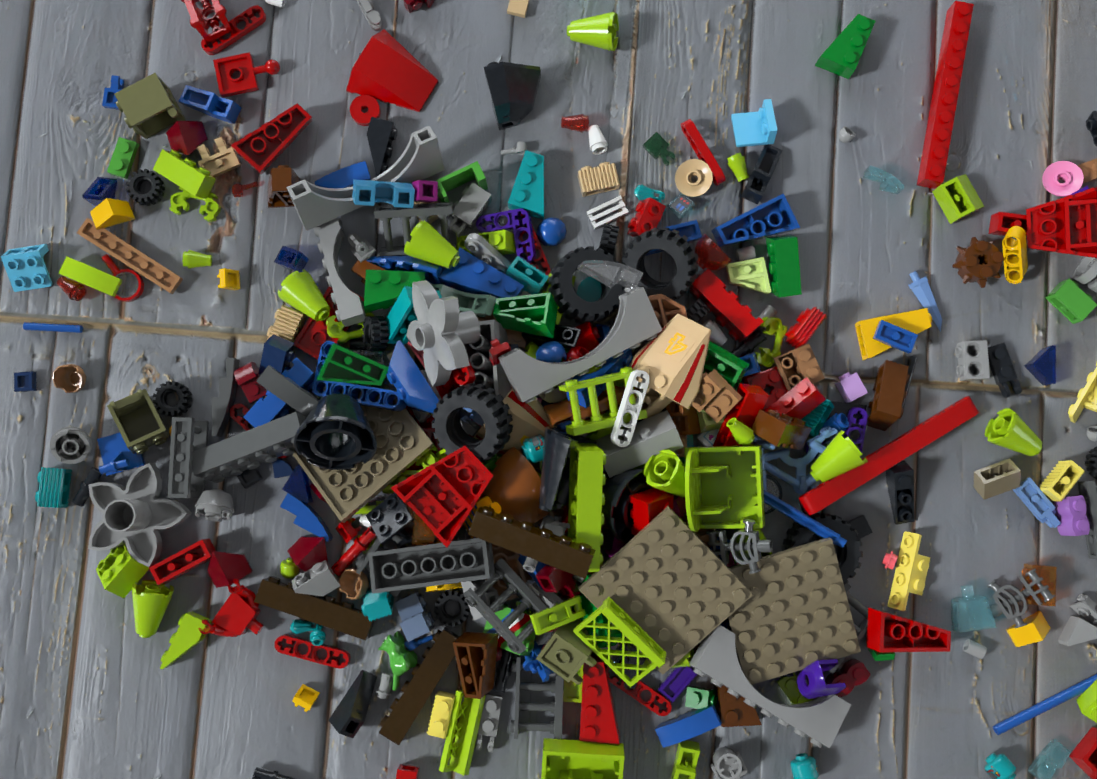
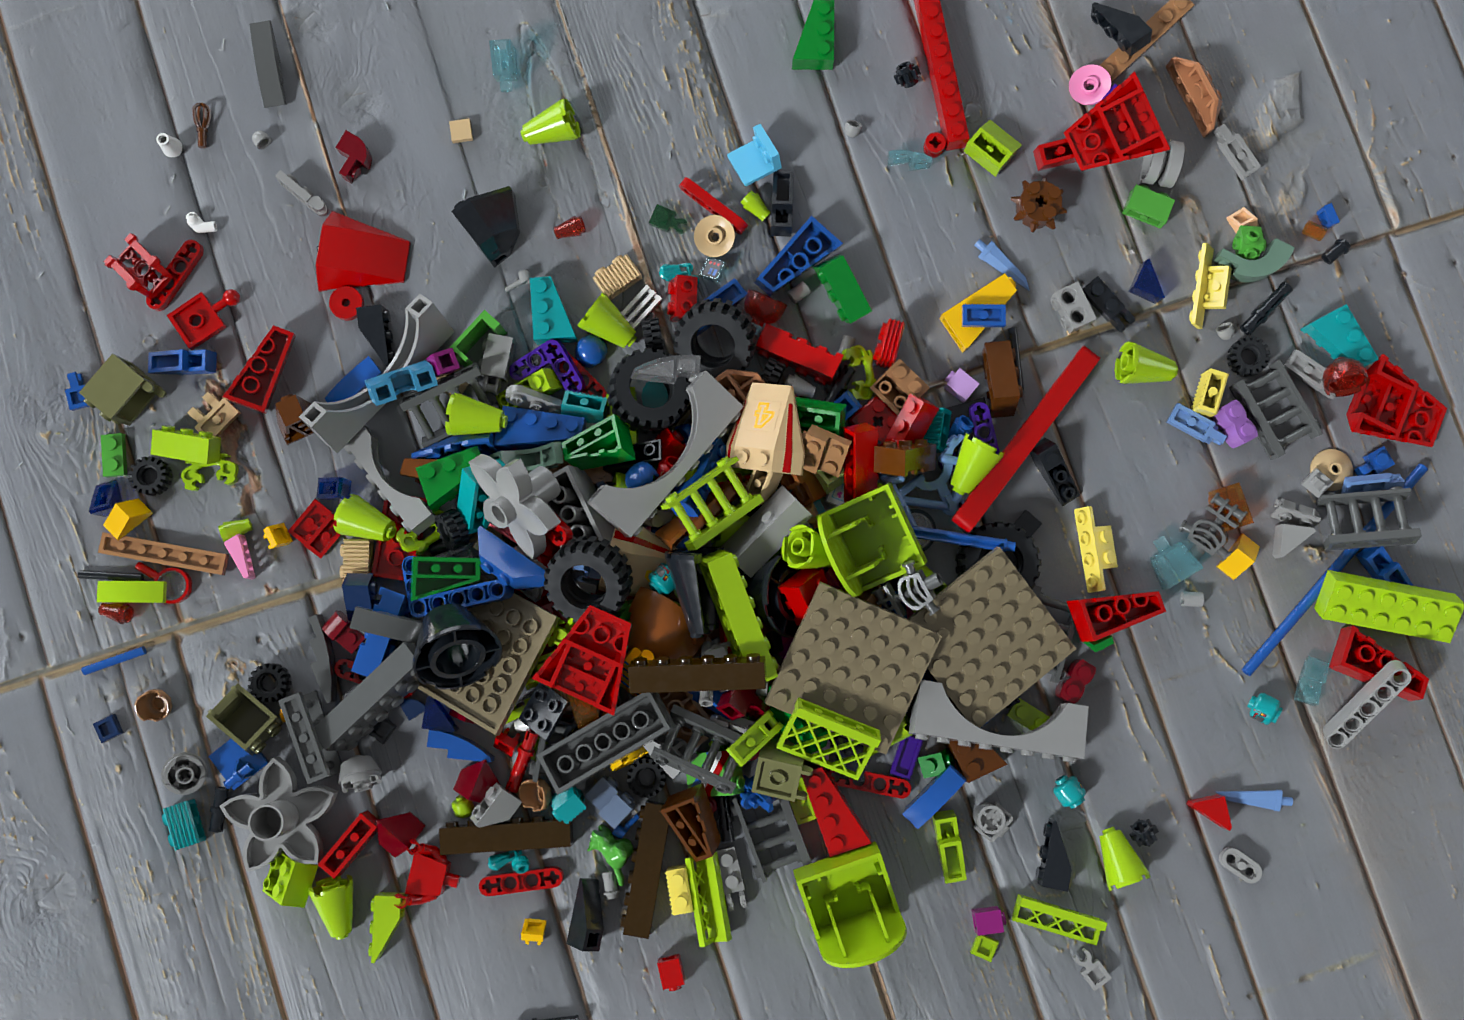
camera: 15 degrees left, 0 degrees up
medium azure bracket [1,244,52,292] -> none
dark red slope [166,121,208,155] -> none
clear red hand [232,181,258,197] -> none
light grey hinge [348,233,376,262] -> none
red tile [489,338,511,366] -> none
white cone [588,125,608,155] -> none
white beam [611,370,650,447] -> none
yellowish green wing [726,257,771,294] -> none
lime cone [726,417,755,446] -> none
dark purple piece [797,659,846,699] -> none
coral plate [882,551,898,570] -> none
dark tan brick [973,458,1021,500] -> none
yellow beam [1002,226,1028,284] -> none
none -> black bar [78,570,144,581]
none -> bright pink slope [224,534,256,580]
none -> red slope [287,498,341,559]
none -> lime cone [577,292,637,348]
none -> black gear [894,61,921,88]
none -> red wheel [923,132,946,158]

